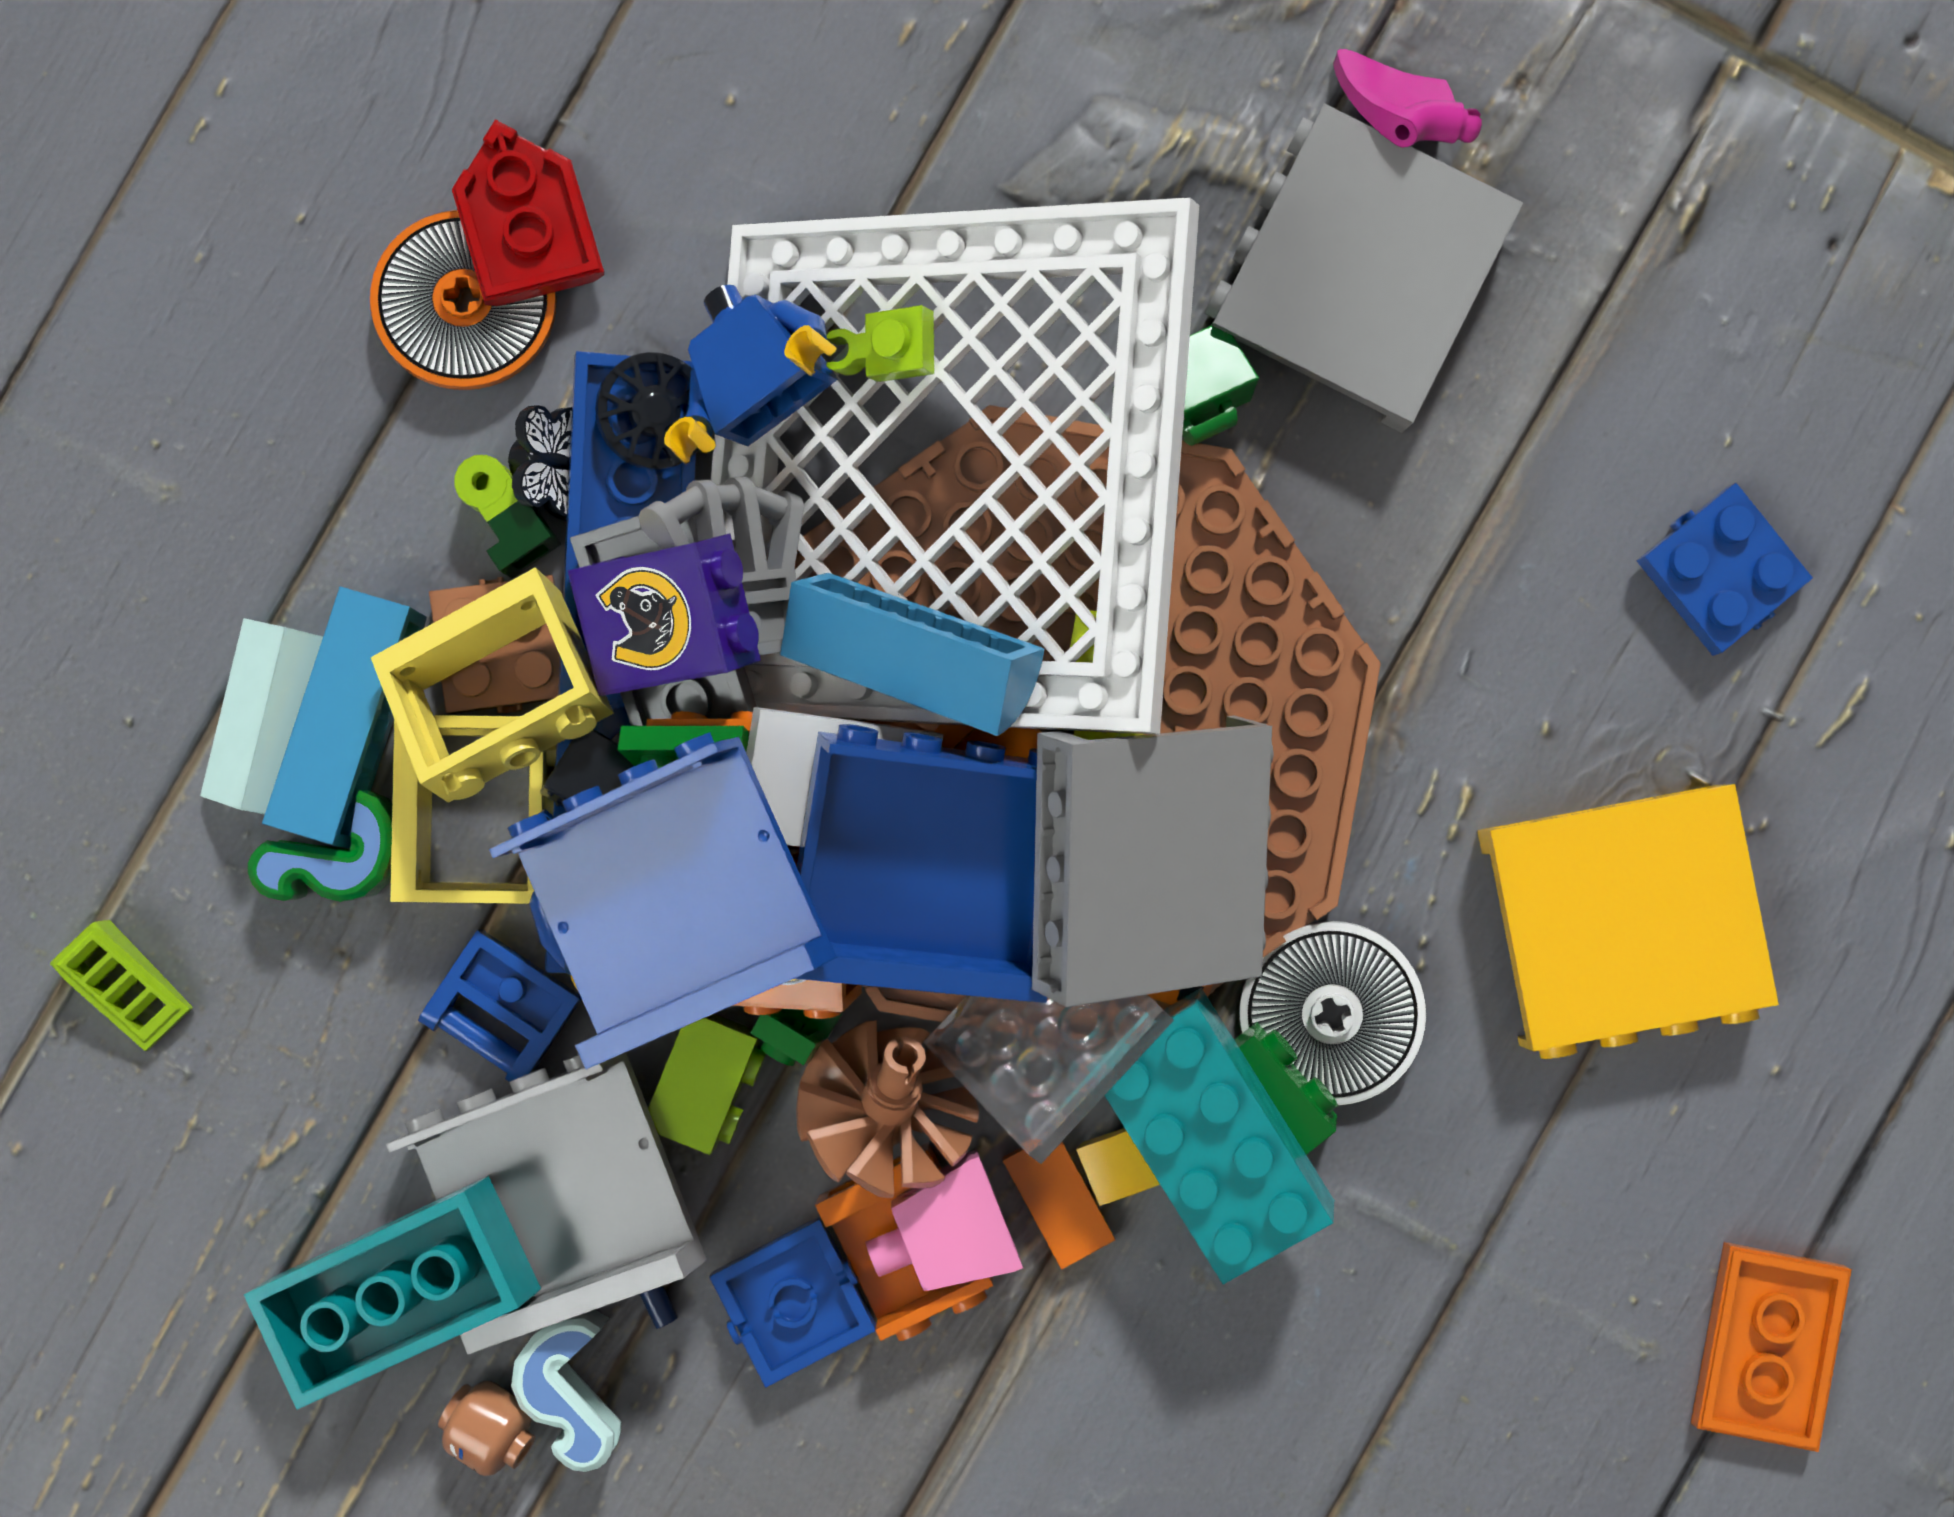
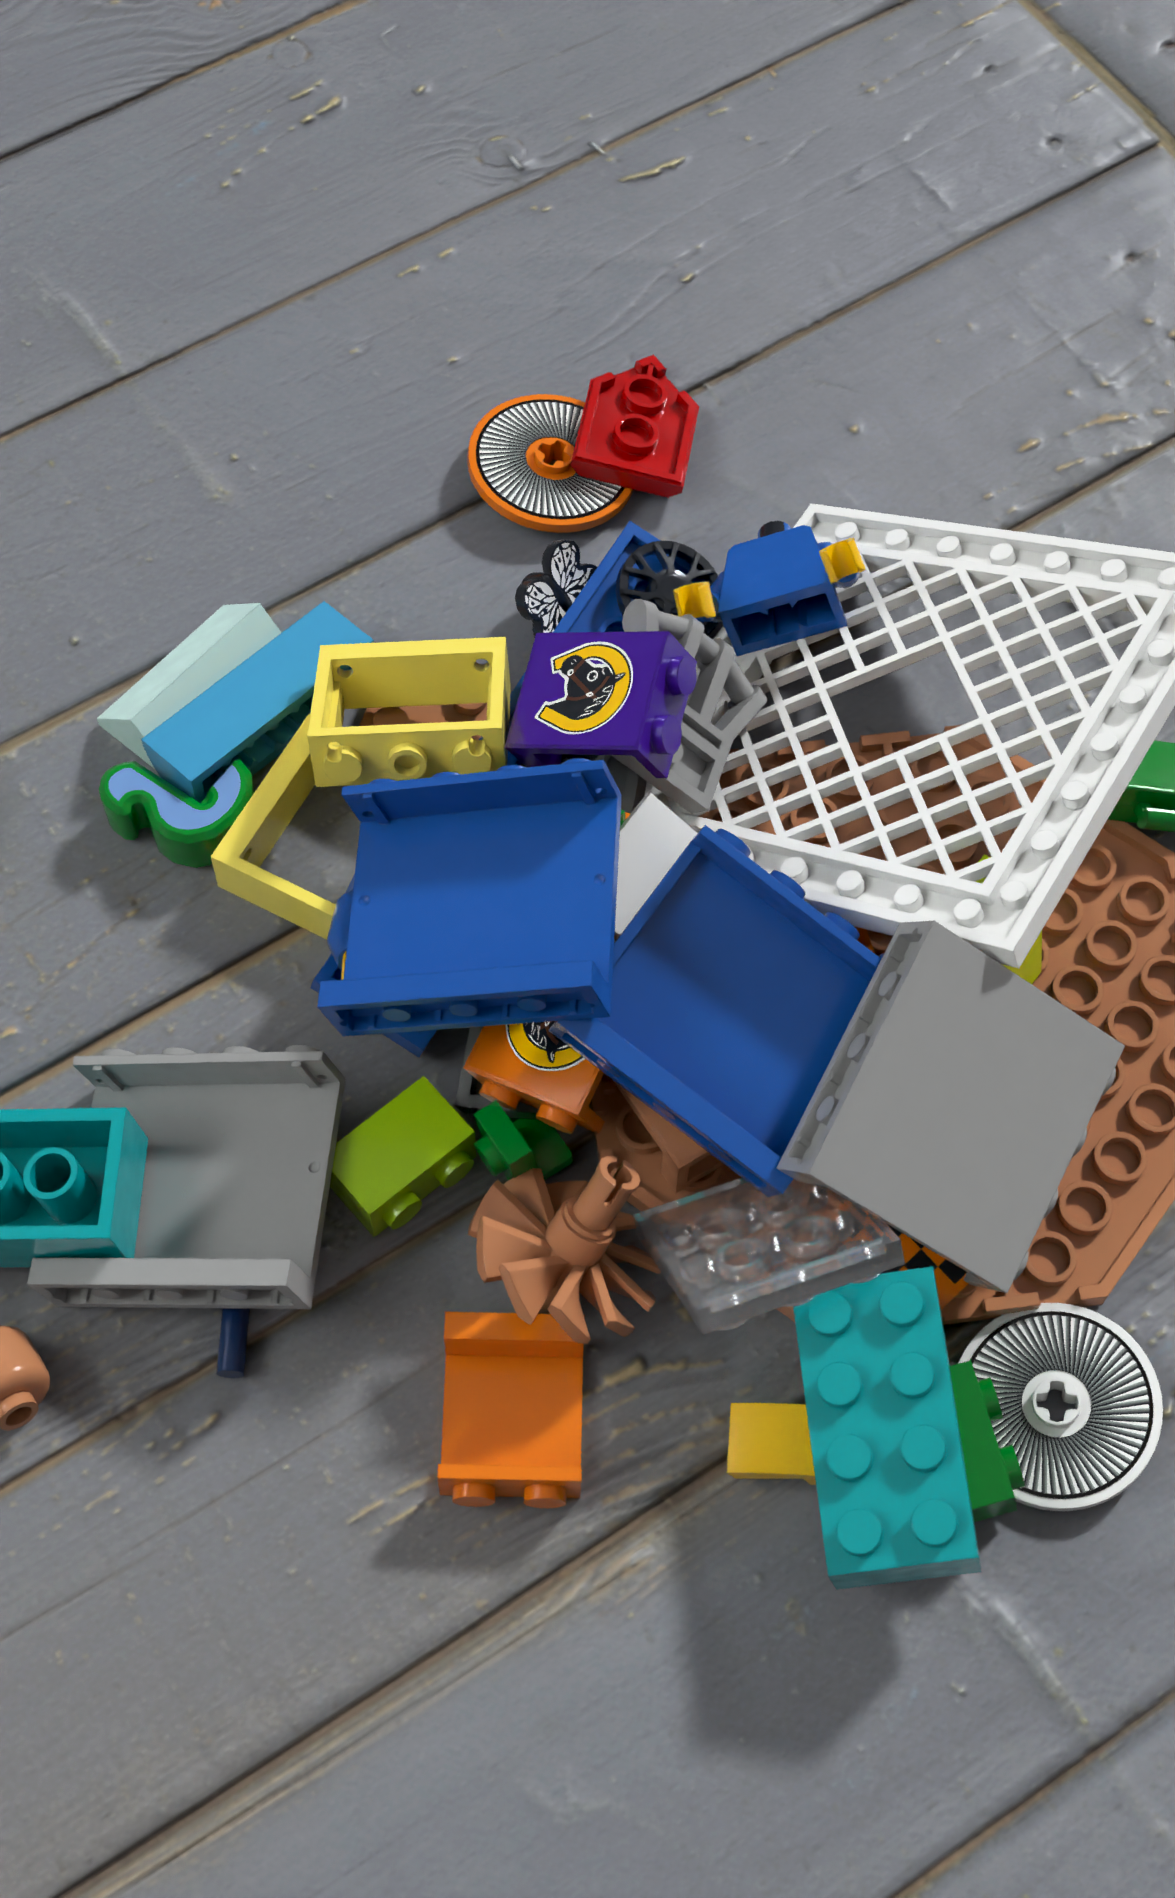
camera: 25 degrees right, 25 degrees down
blue plate [418,929,582,1082] -> none
leg [454,455,561,578] -> none
light aqua animal [511,1310,621,1472] -> none
blue plate [709,1216,876,1388] -> none
dark azure brick [780,573,1045,736] -> none
lime plate [826,305,935,382] -> none
bright pink torso [866,1149,1023,1291] -> none
orange tile [1002,1128,1115,1270] -> none

